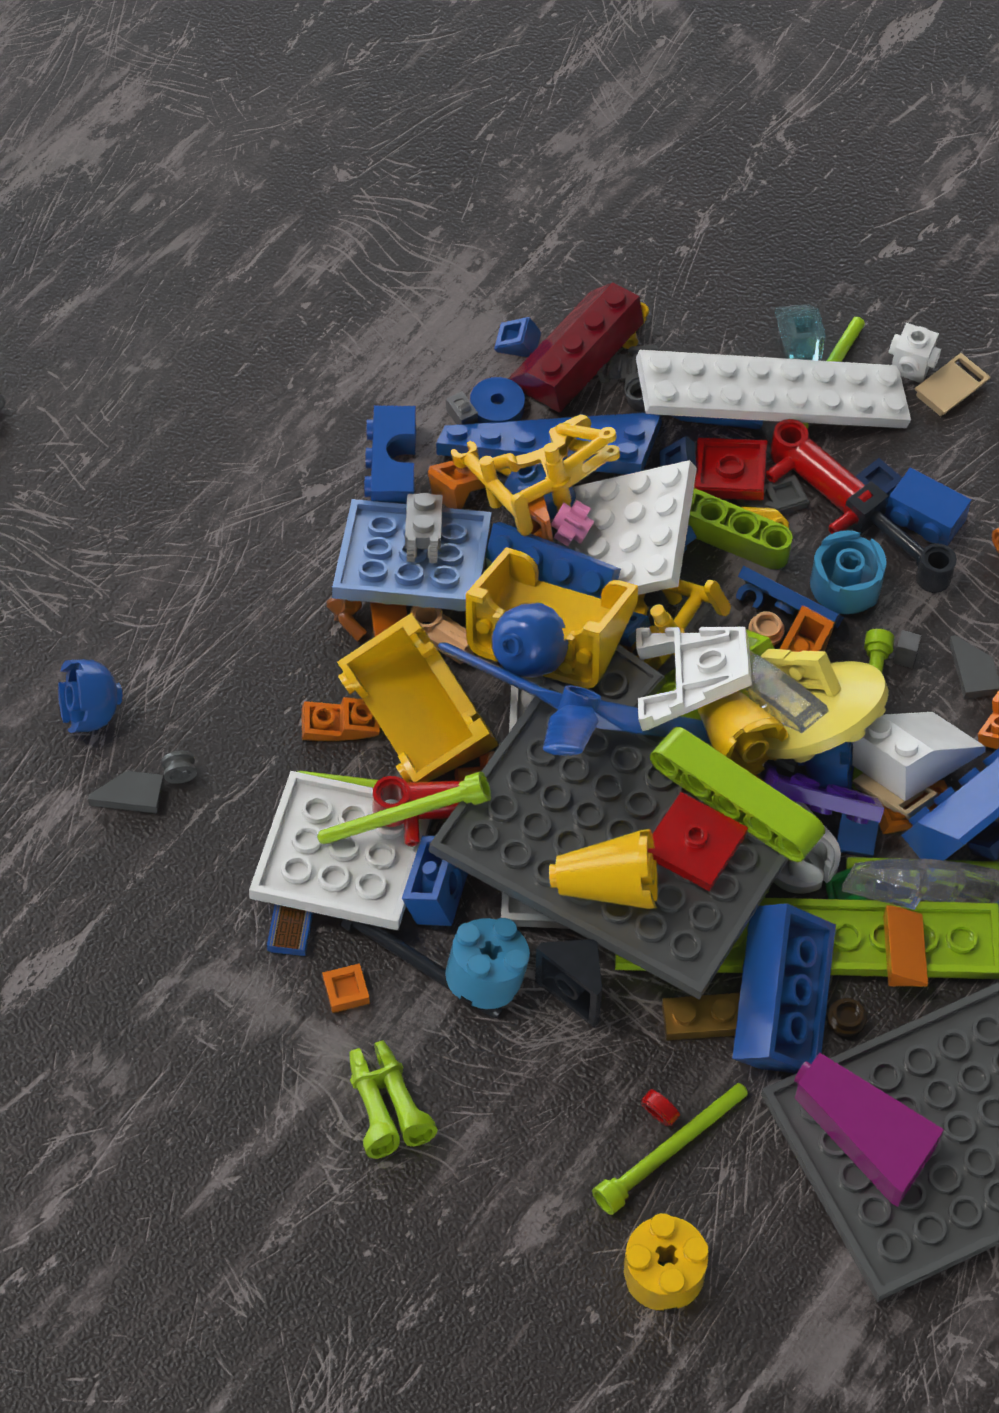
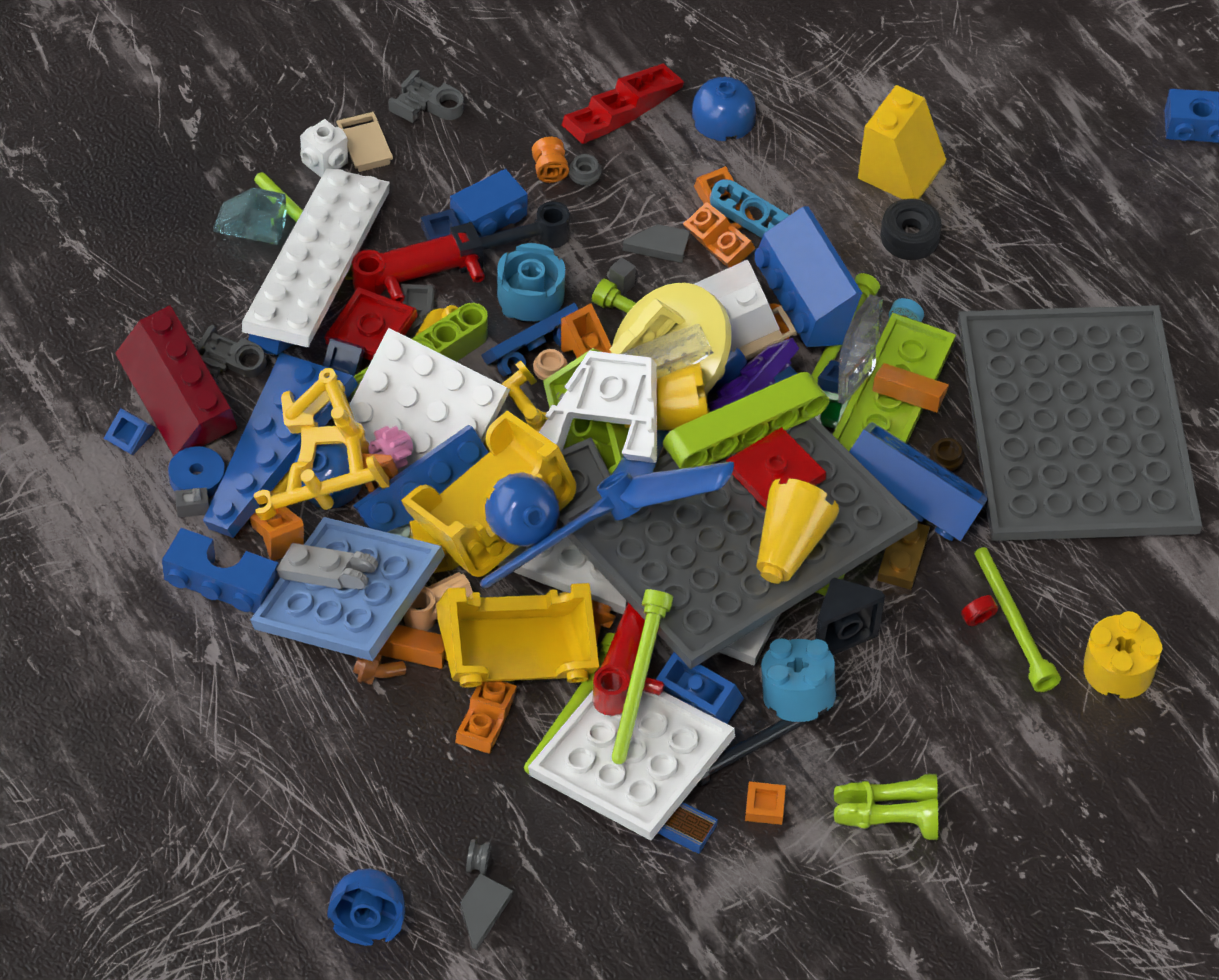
camera: 70 degrees left, 5 degrees down
magenta slope [794,1052,944,1207] -> none

